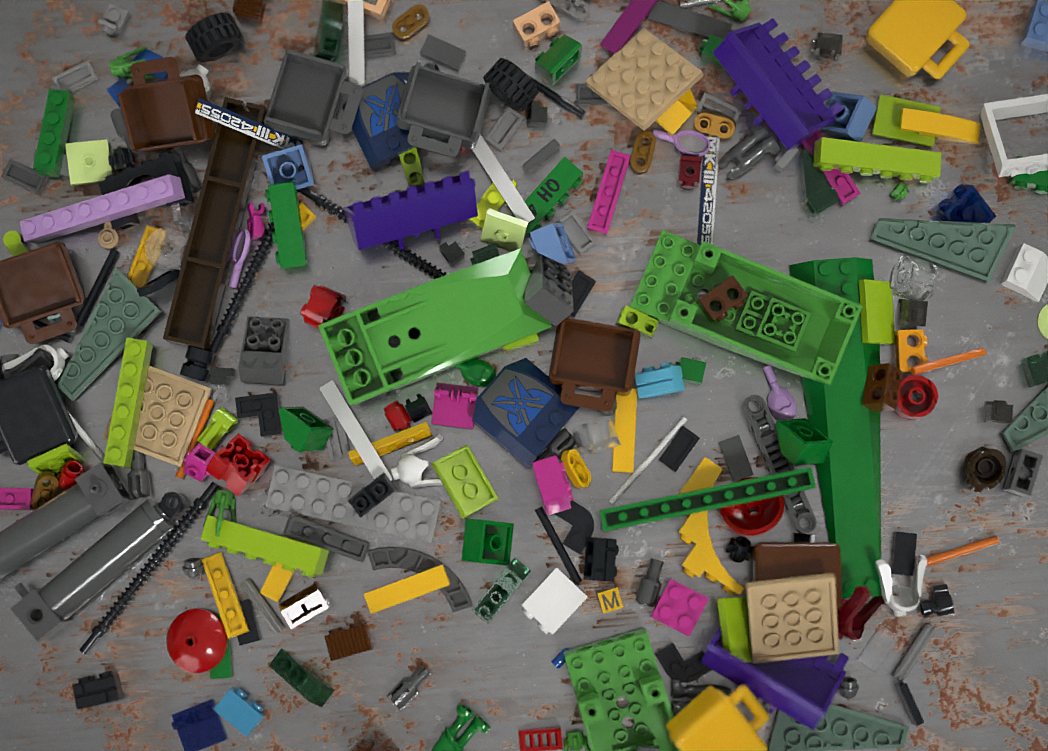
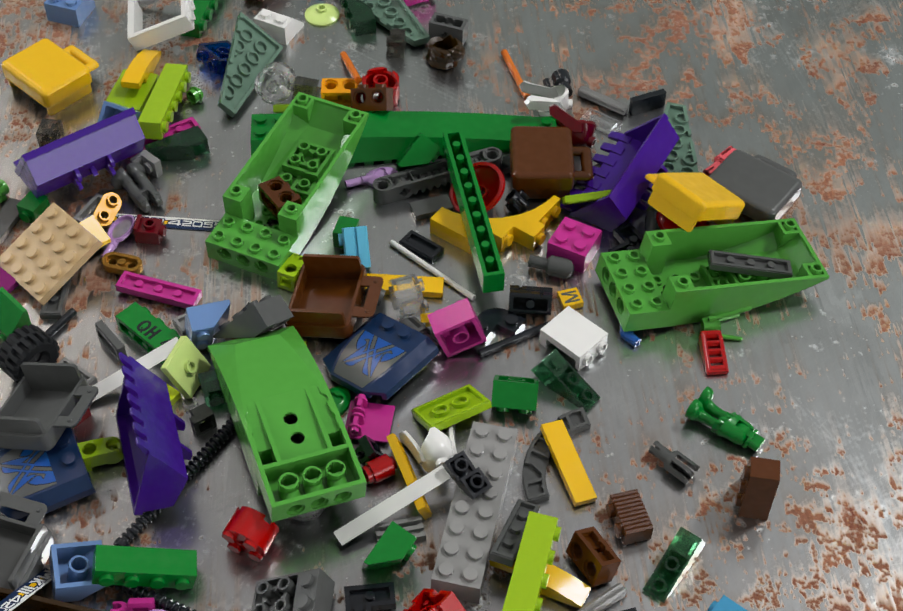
camera: 95 degrees left, 35 degrees down
pearl dark grey piece [527,101,562,126] -> none
tan plate [746,573,839,664] -> none
black tile [891,532,917,576] -> none

